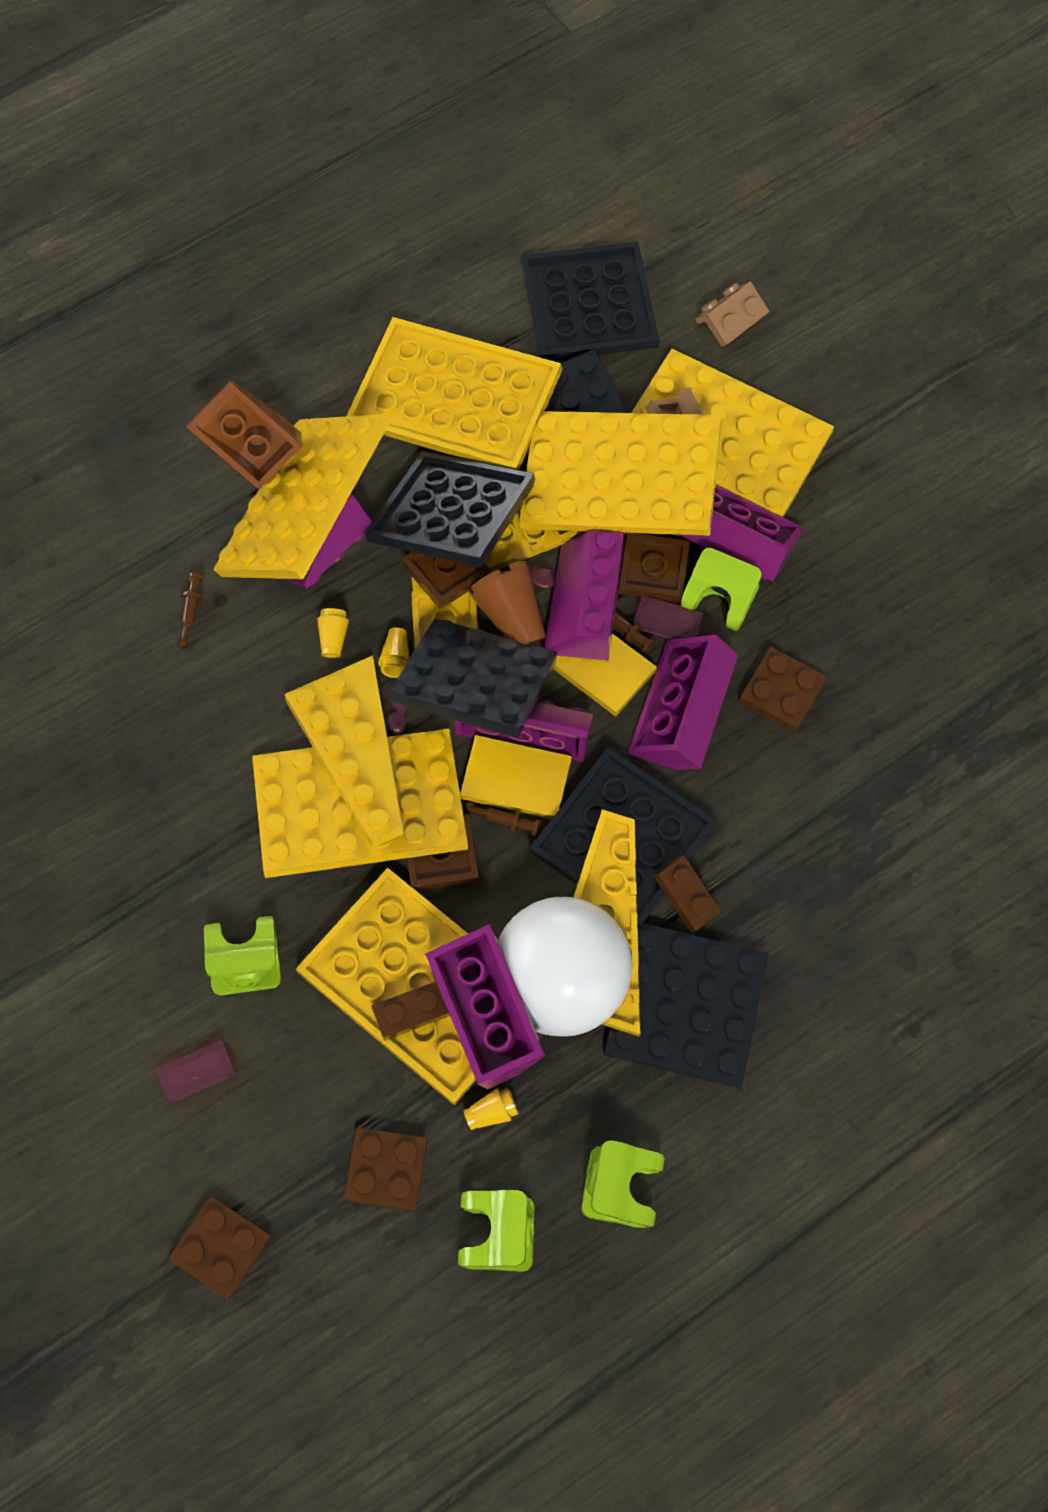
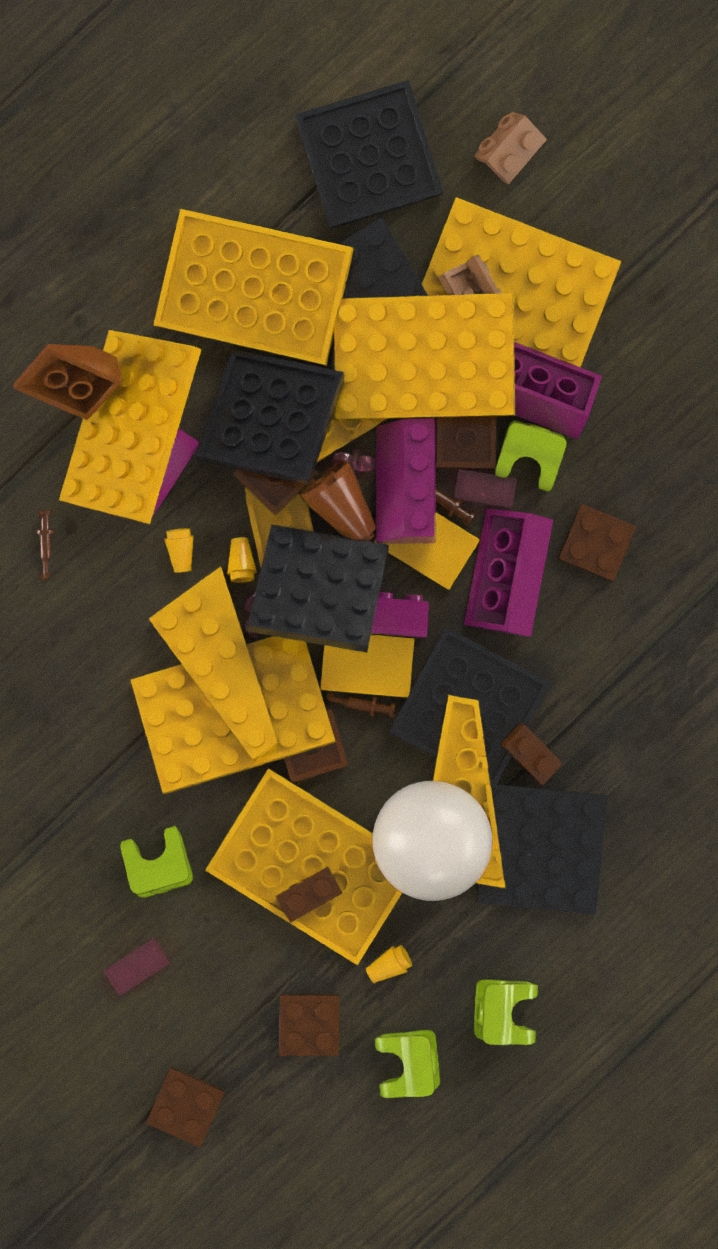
camera: 10 degrees left, 20 degrees up
magenta slope [425,924,545,1089] -> none

